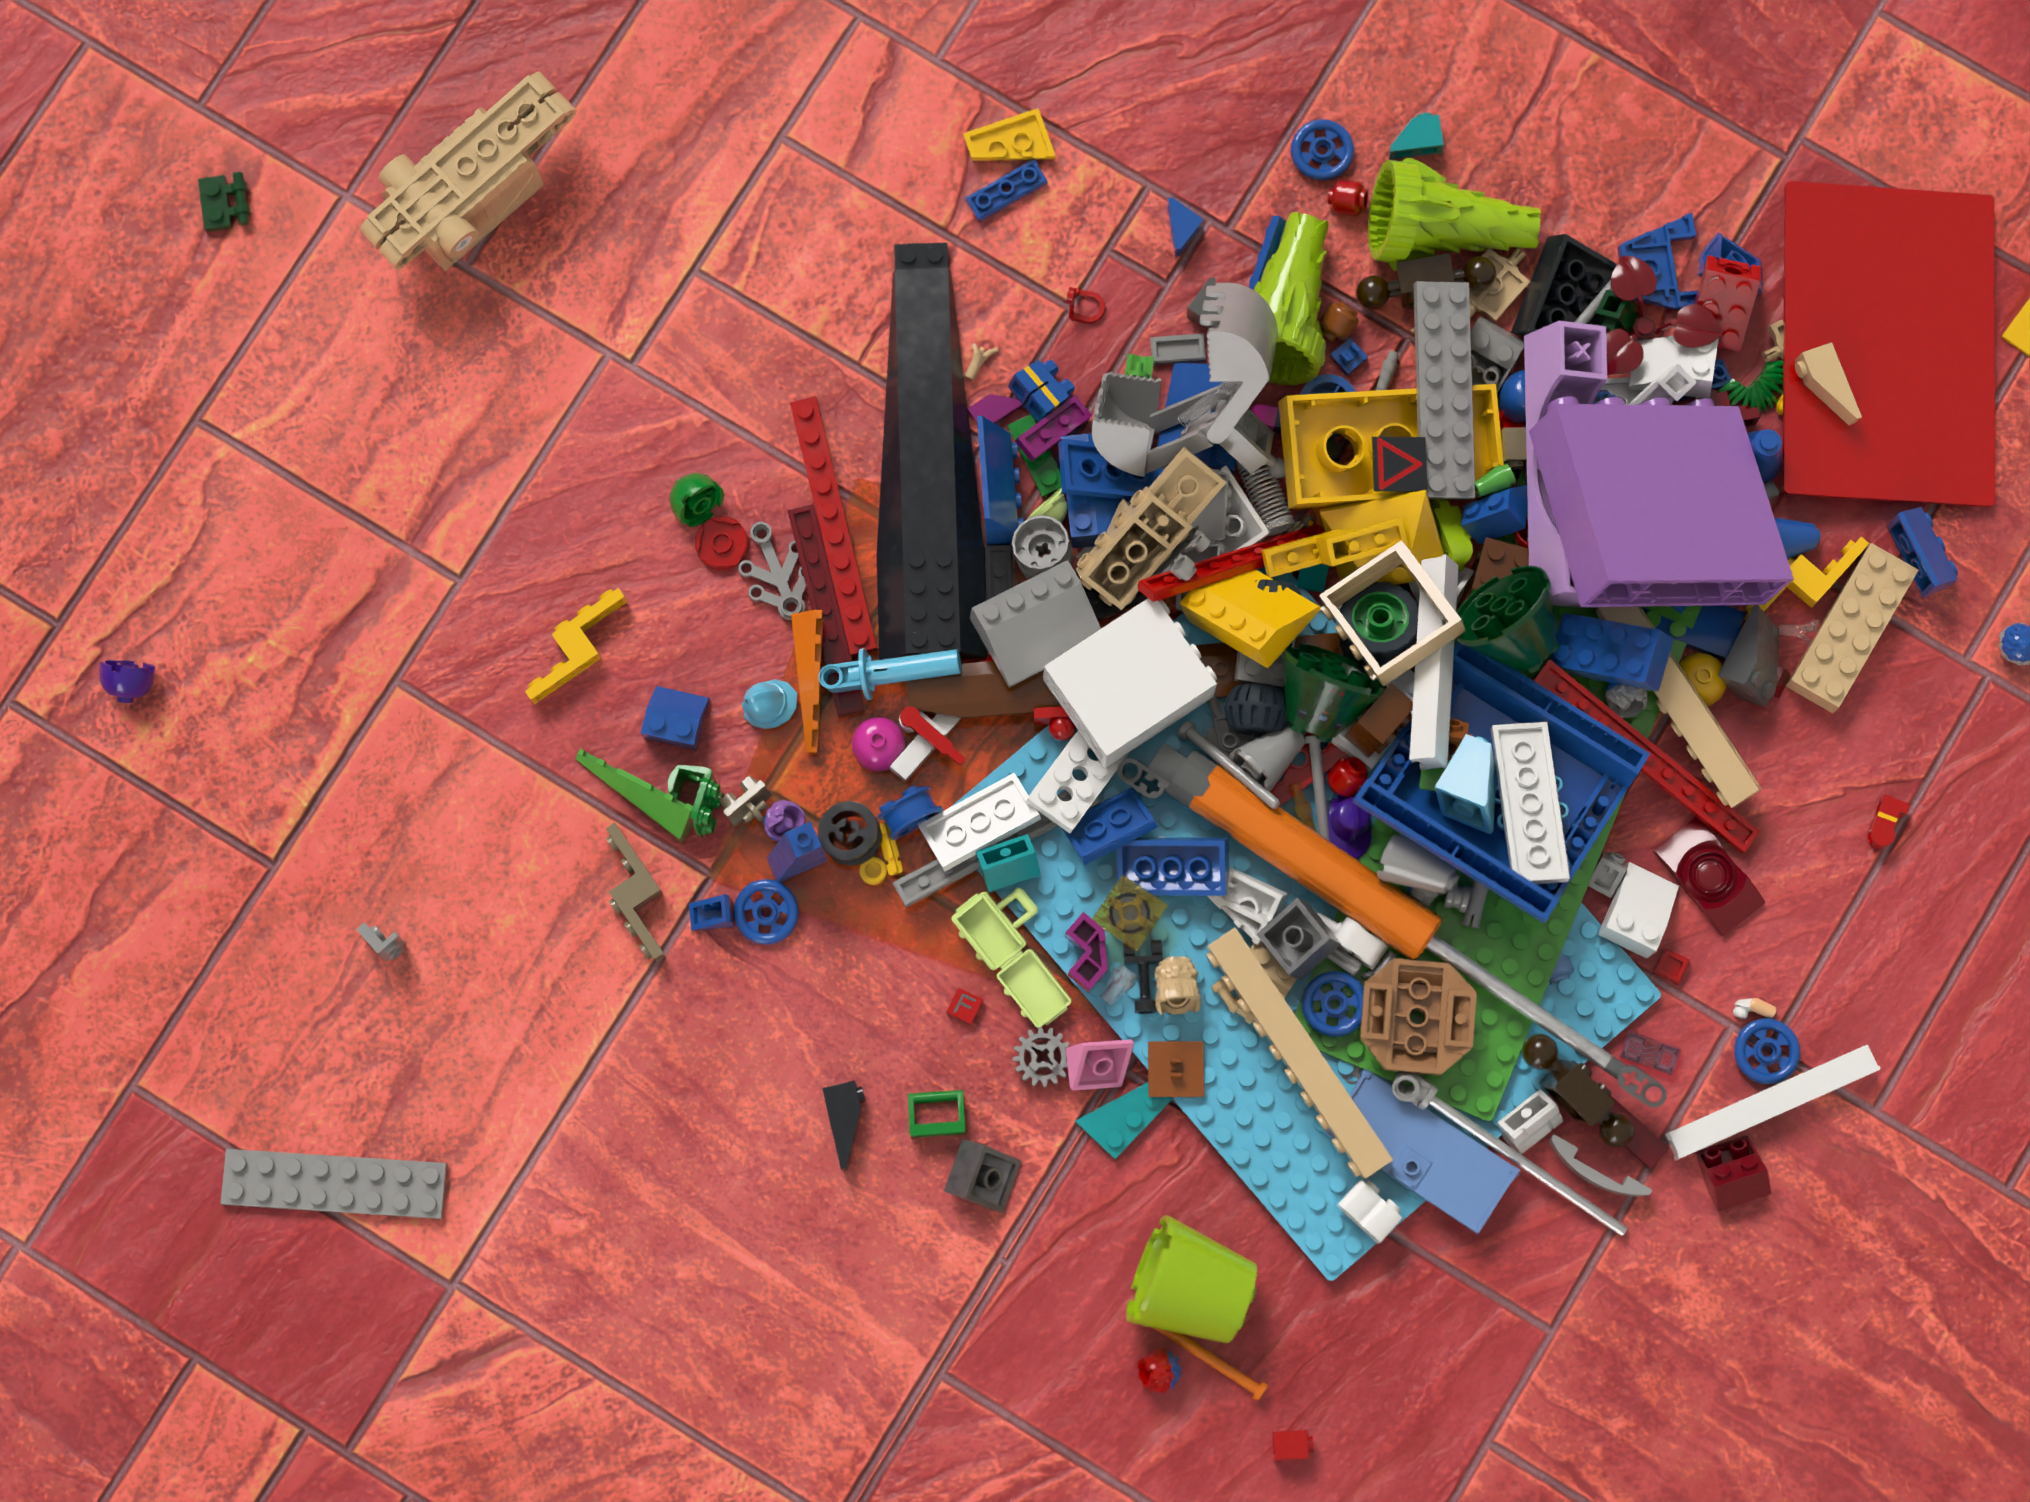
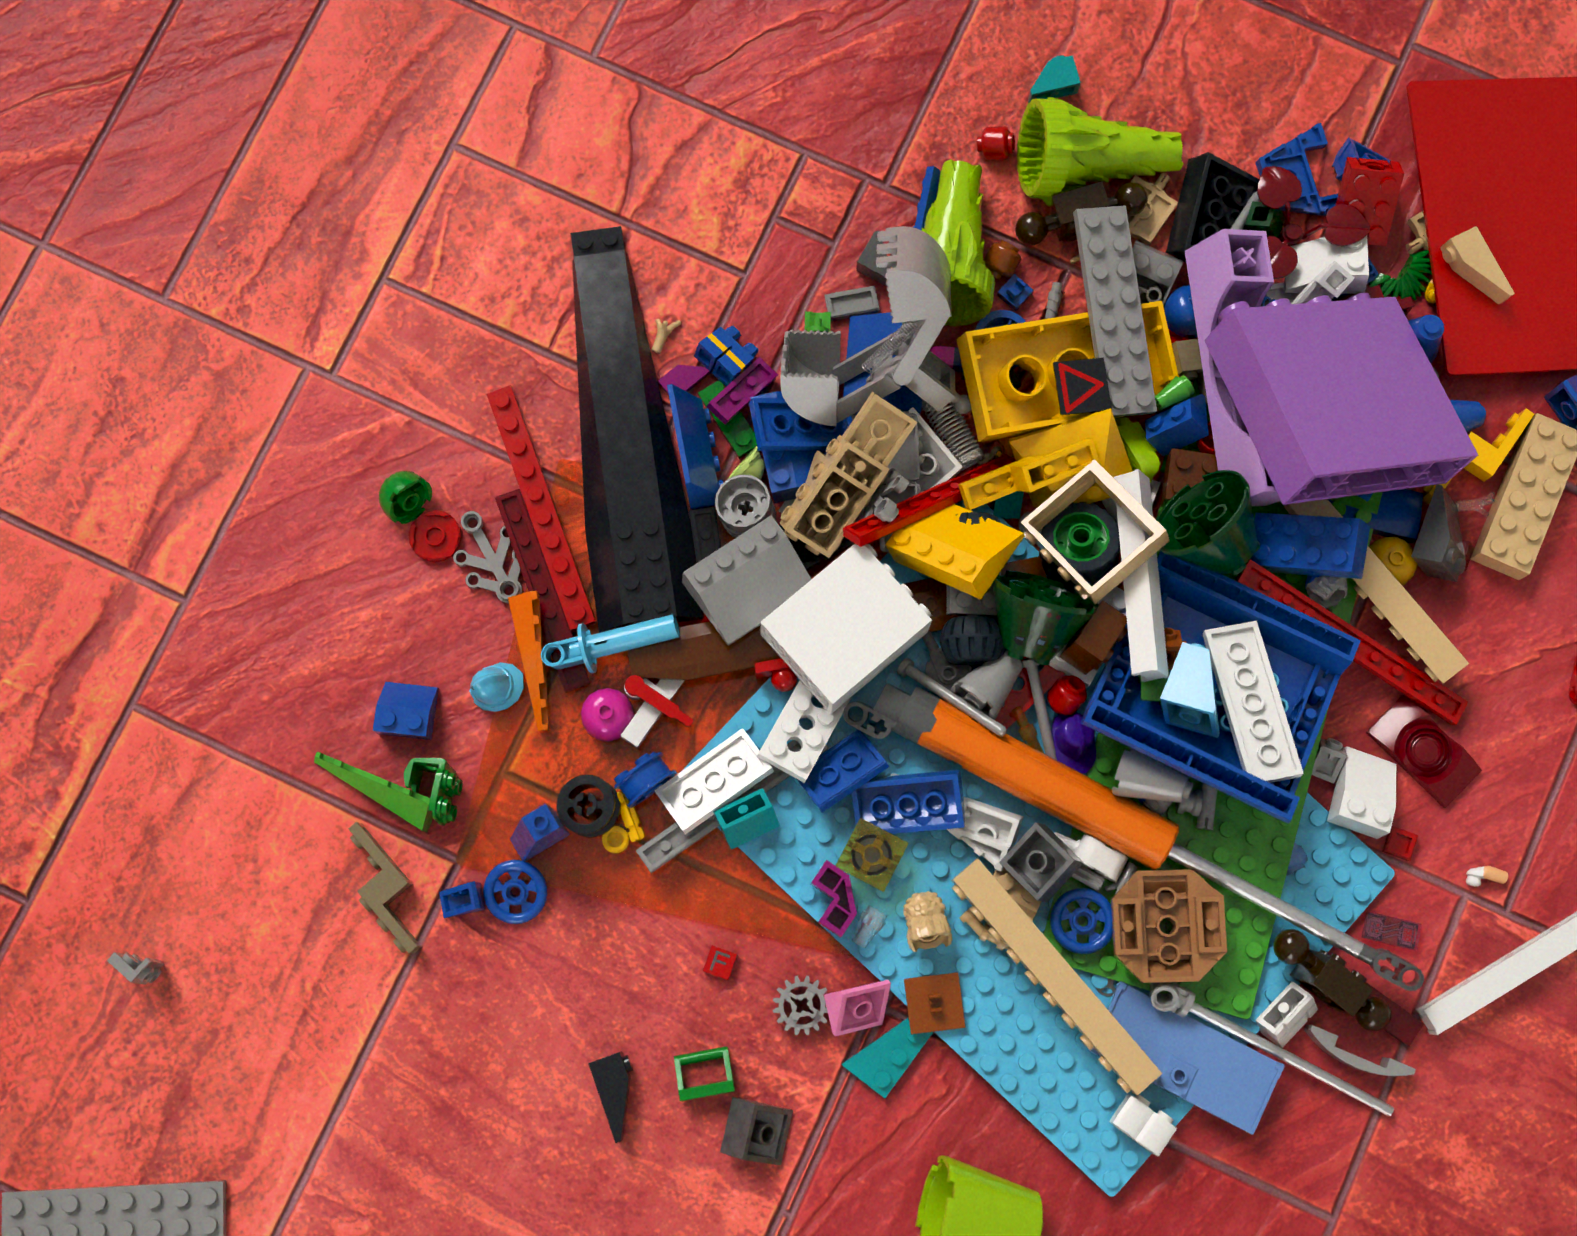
camera: 10 degrees left, 0 degrees up
tan piece [360,71,577,271] -> none
yellow bracket [525,588,627,705] -> none
dark tan hips [720,776,773,827] -> none
medium lavender piece [763,800,806,841] -> none
yellowish green piece [952,887,1072,1028] -> none
yellow wing [963,108,1056,161] -> none
blue tile [965,159,1048,222] -> none
red piece [1066,287,1105,324] -> none
black bar [1123,940,1163,1014] -> none
blue slope [1167,198,1204,257] -> none
blue plate [1291,119,1354,181] -> none
dark red slope [1695,1135,1771,1211] -> none
blue plate [1734,1018,1801,1084] -> none

